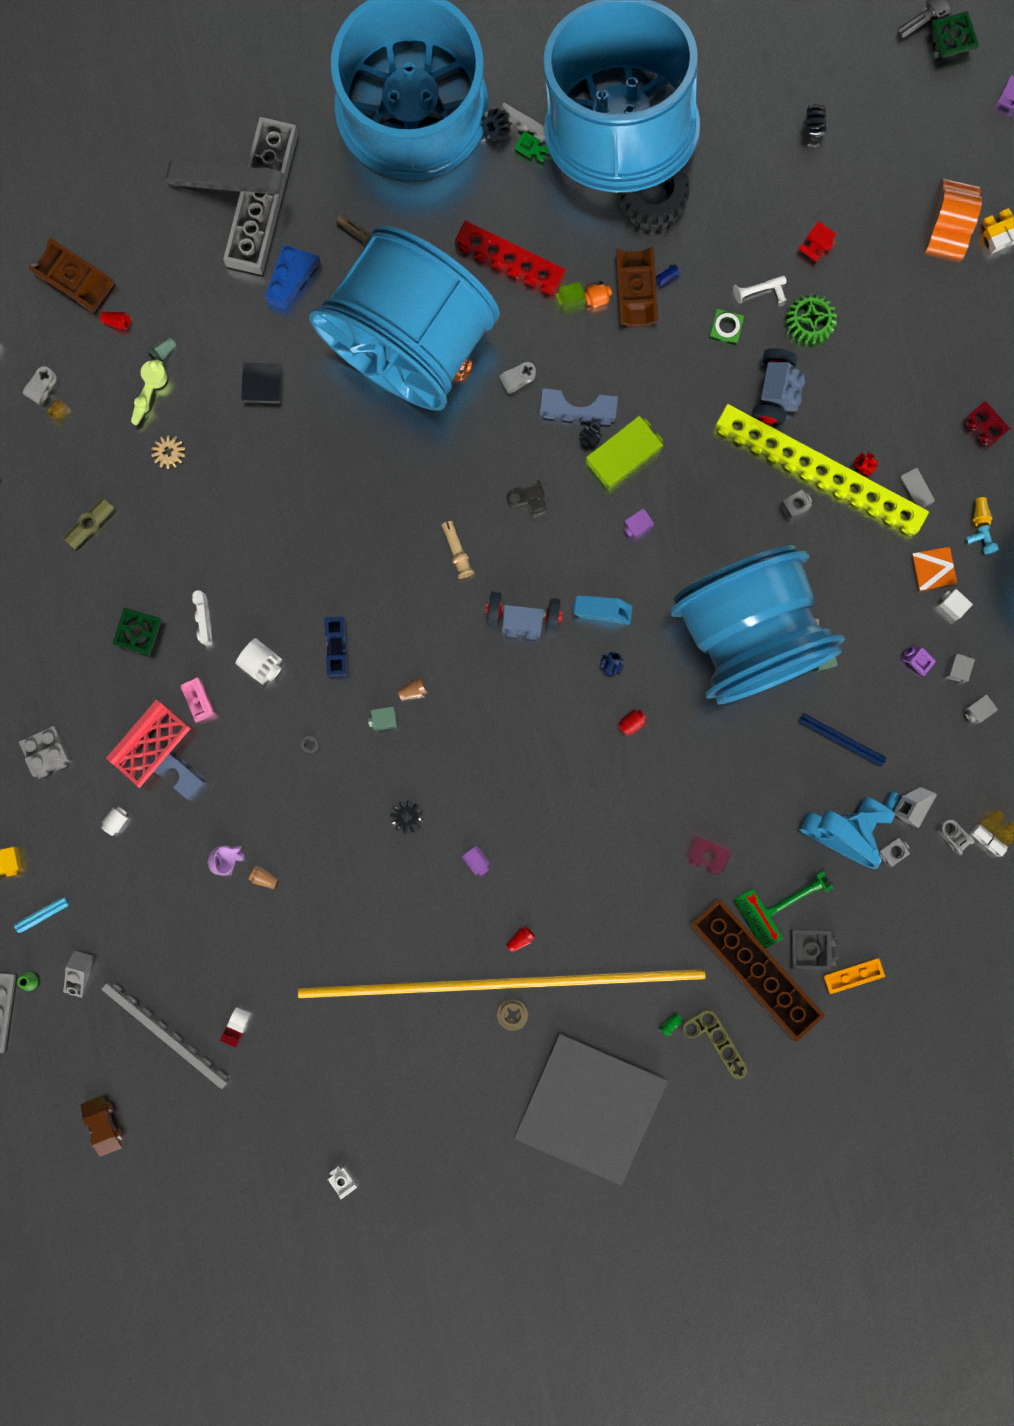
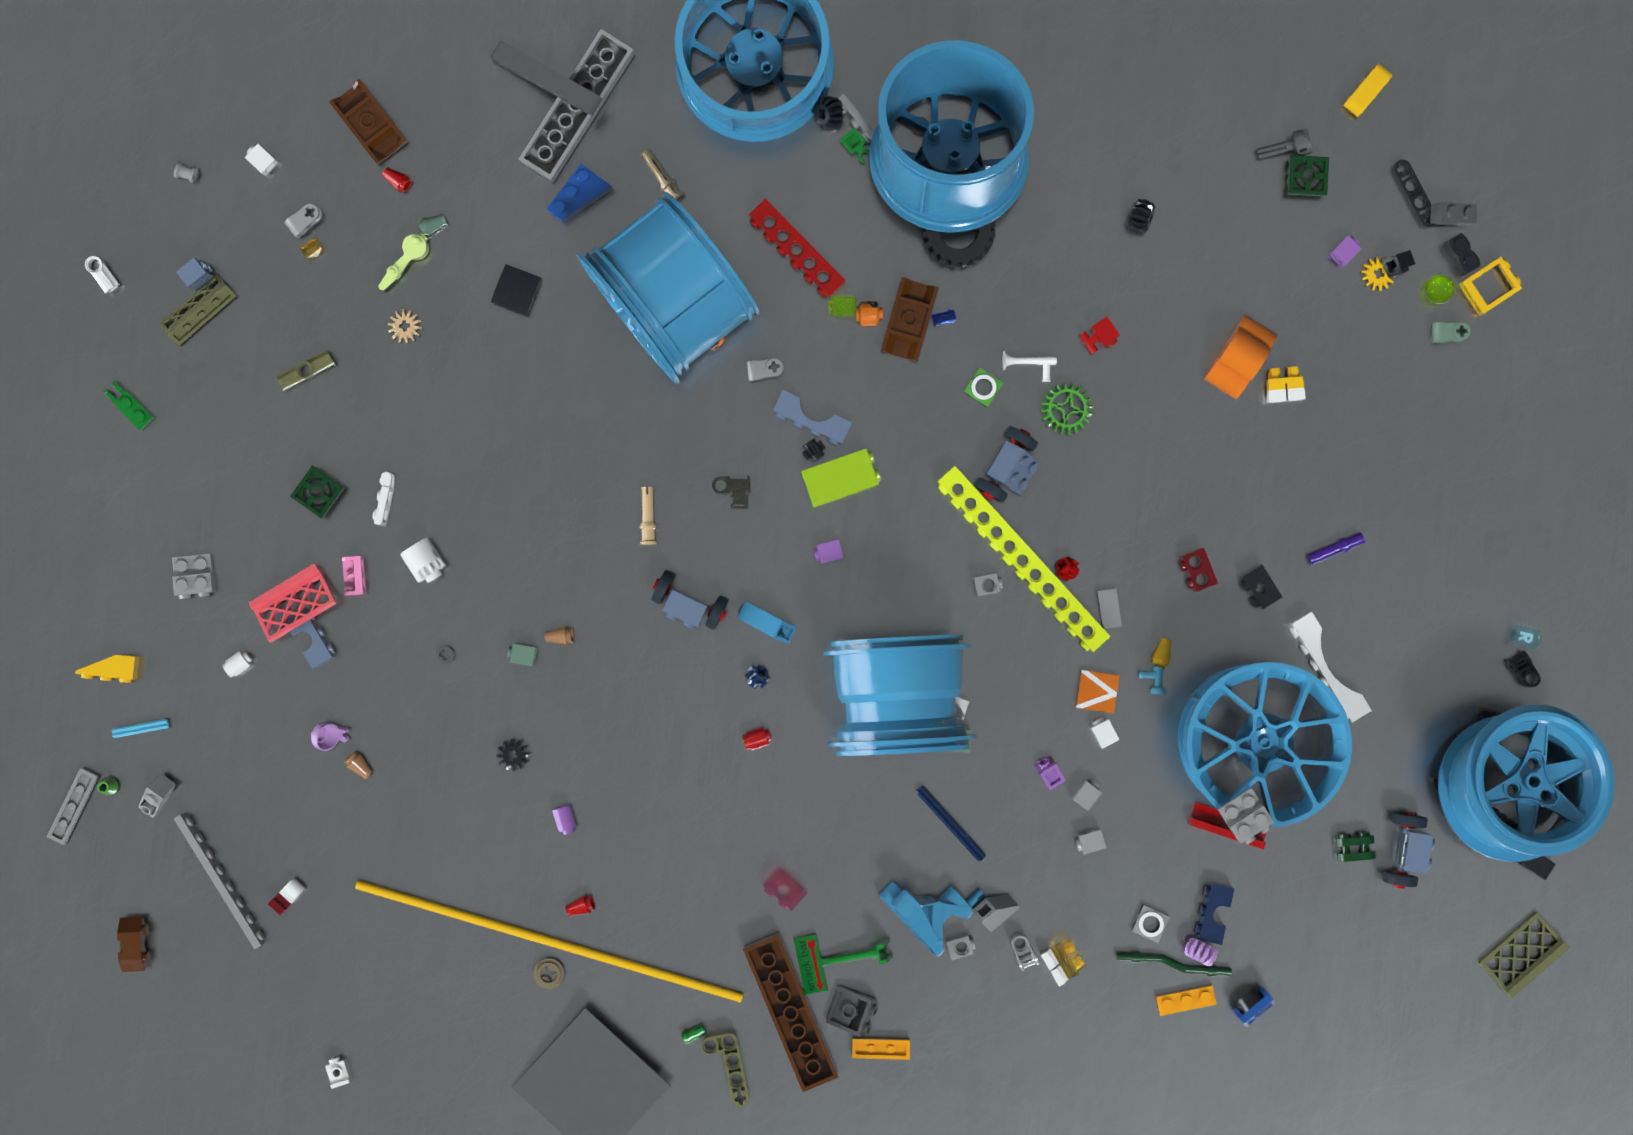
camera: 25 degrees right, 5 degrees up
dark blue arch [324,617,348,678] -> none

